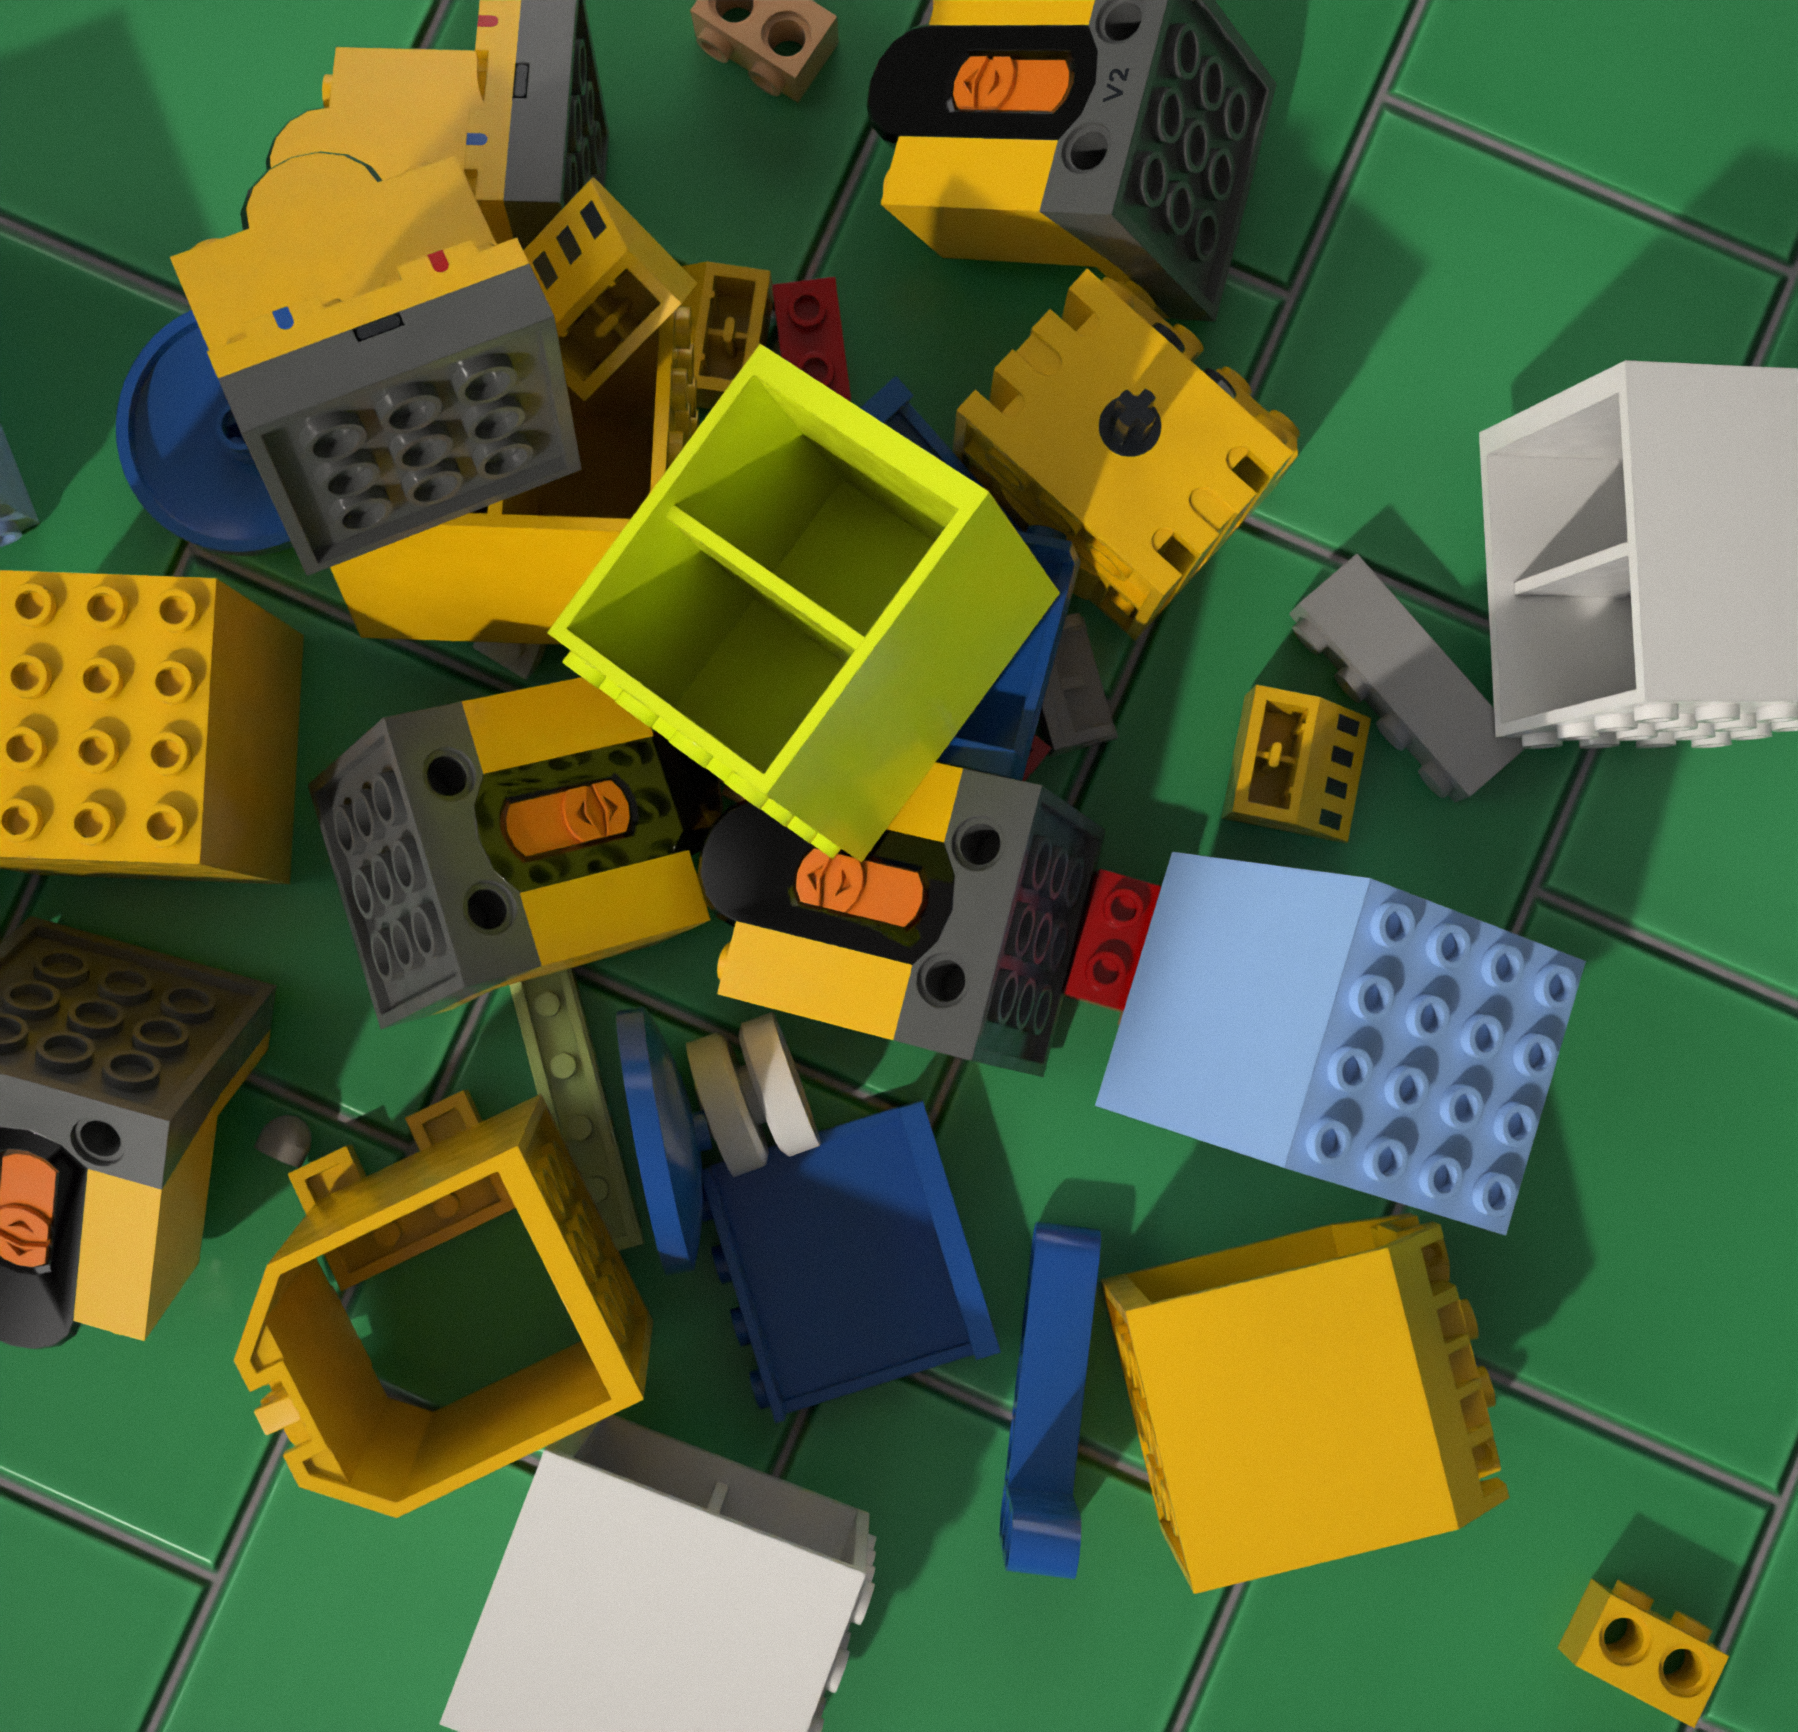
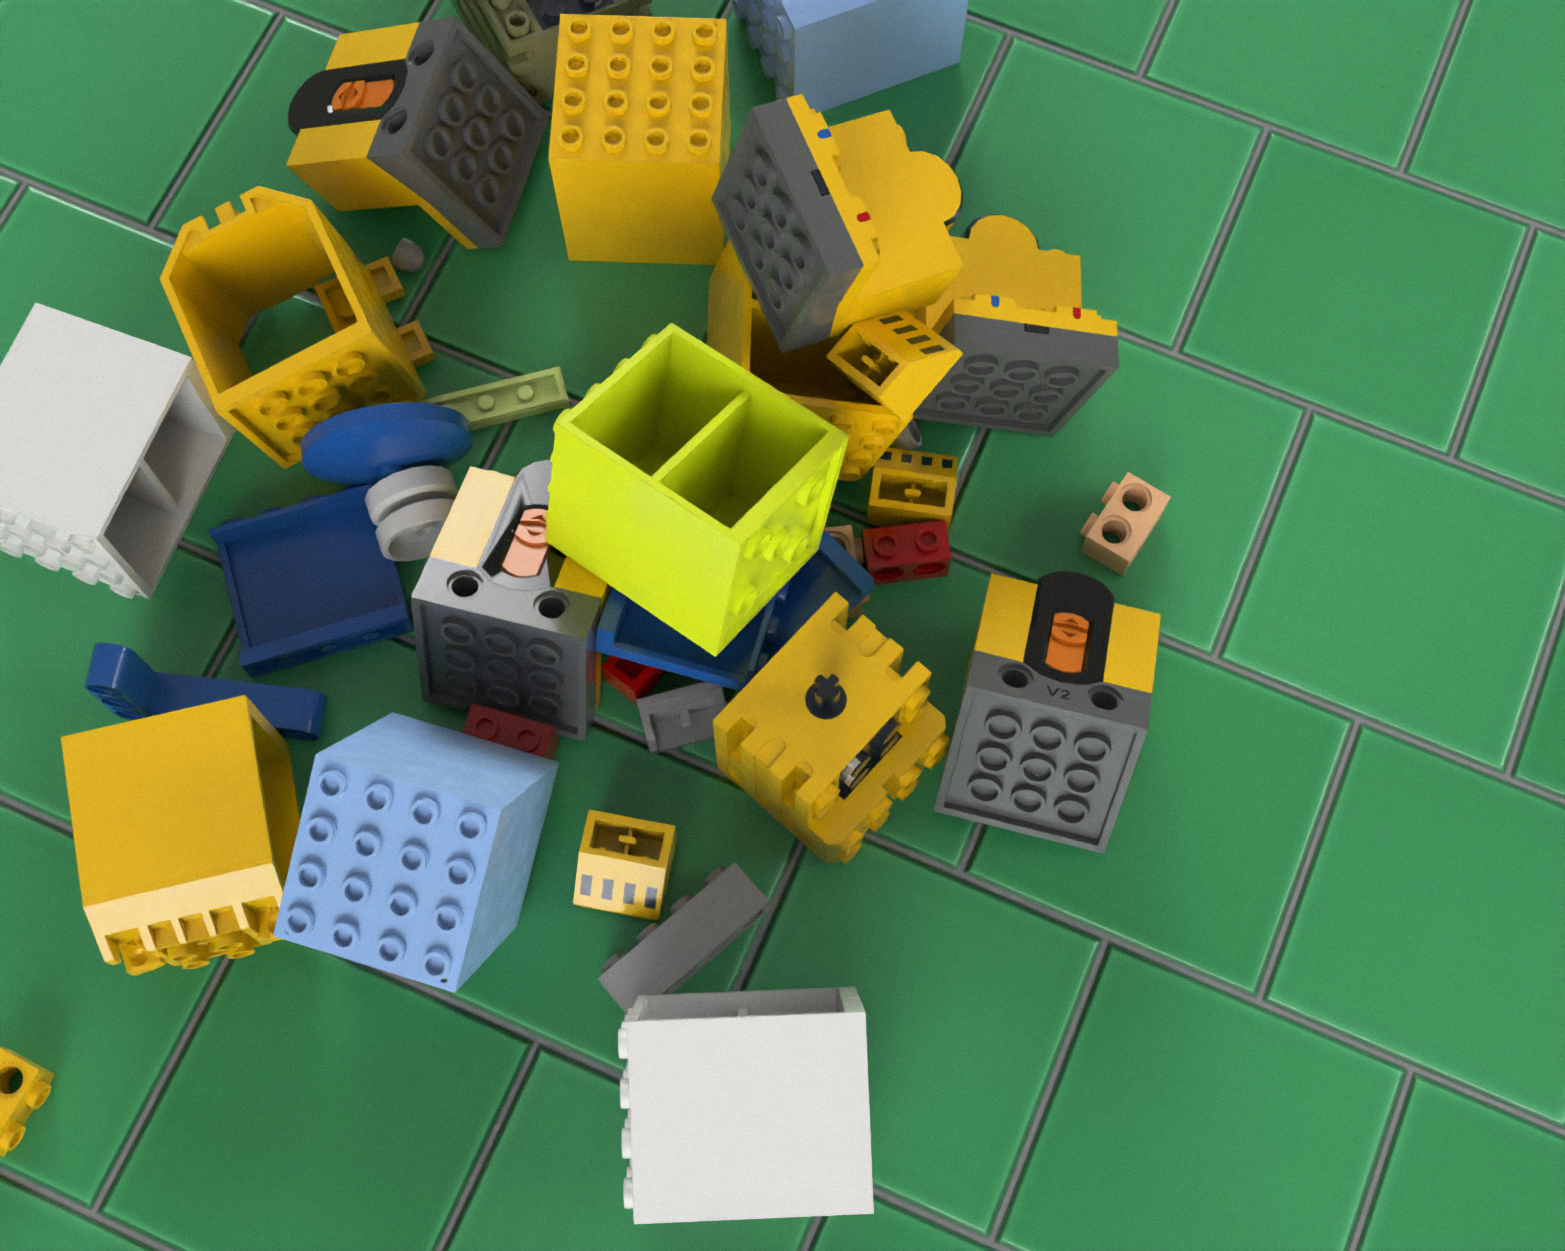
camera: 90 degrees right, 15 degrees down
piece [308,677,723,1029] -> none

